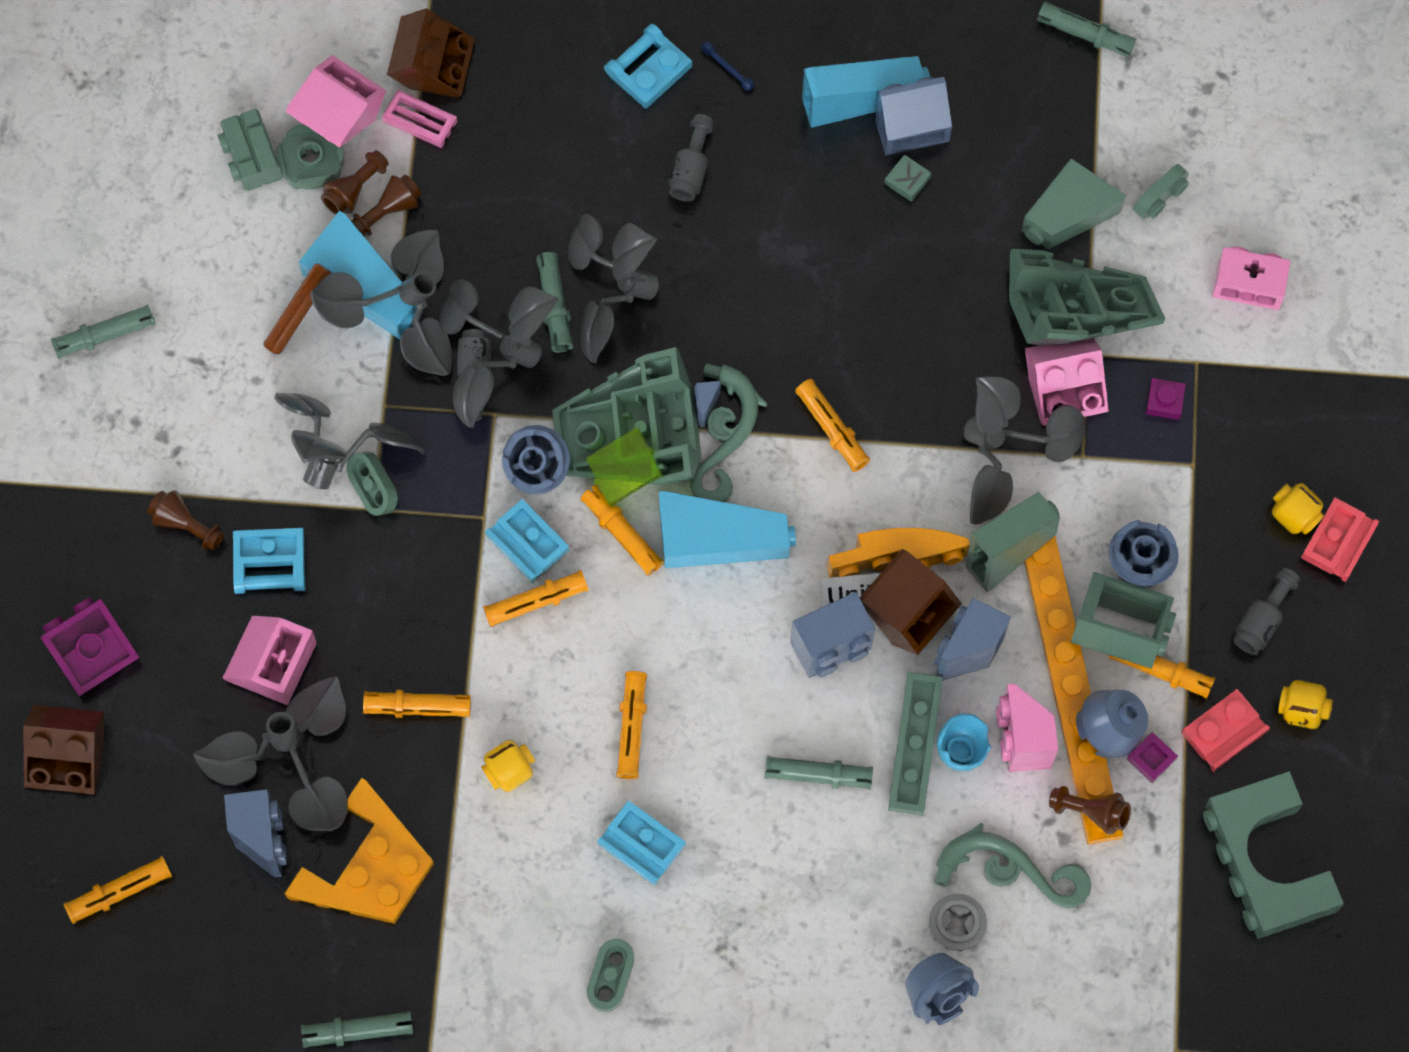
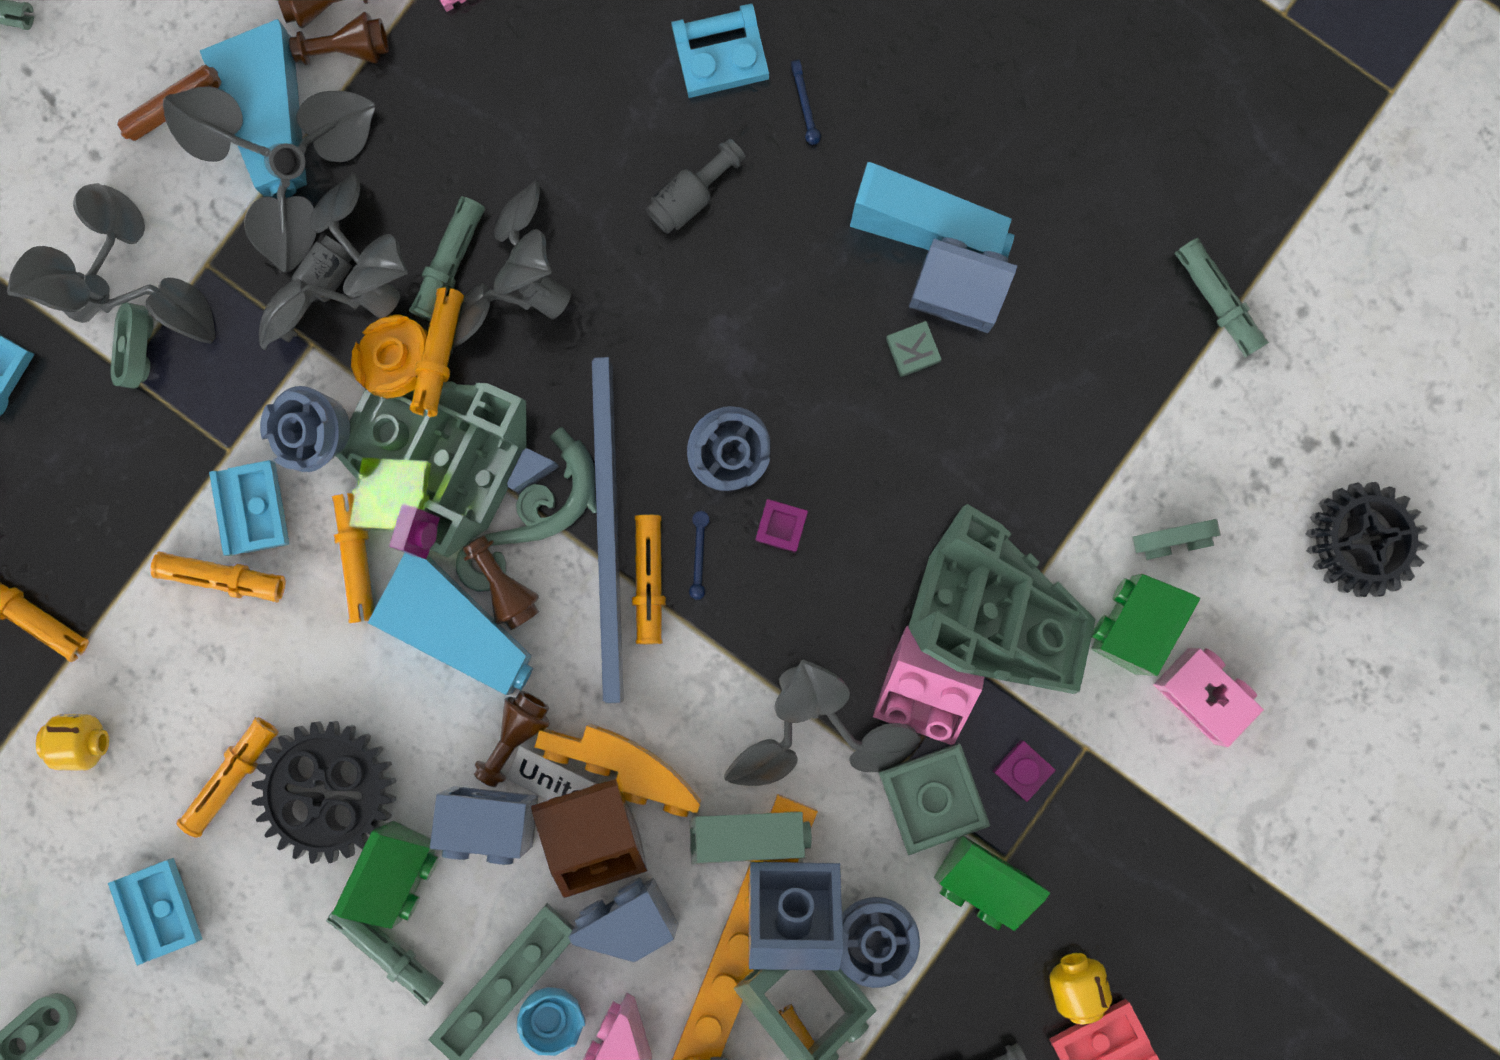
camera: 35 degrees right, 15 degrees up
sand green slope [1021,159,1126,249] -> none
none -> black gear [251,721,396,864]
none -> green slope [332,821,439,929]
none -> light orange tile [351,314,428,399]
none -> magenta plate [389,504,440,560]
none -> light orange pin [410,287,464,417]
none -> reddish brown piece [462,535,539,630]
none -> reddish brown piece [474,691,550,787]
none -> sand blue tile [592,357,624,703]
none -> sand blue cone [687,406,770,491]
none -> dark blue hinge [689,511,709,600]
none -> sand blue brick [749,862,843,970]
none -> magenta plate [755,499,808,553]
none -> sand green plate [878,743,990,855]
none -> green slope [934,836,1050,931]
none -> green slope [1091,574,1201,676]
none -> black gear [1305,482,1429,597]

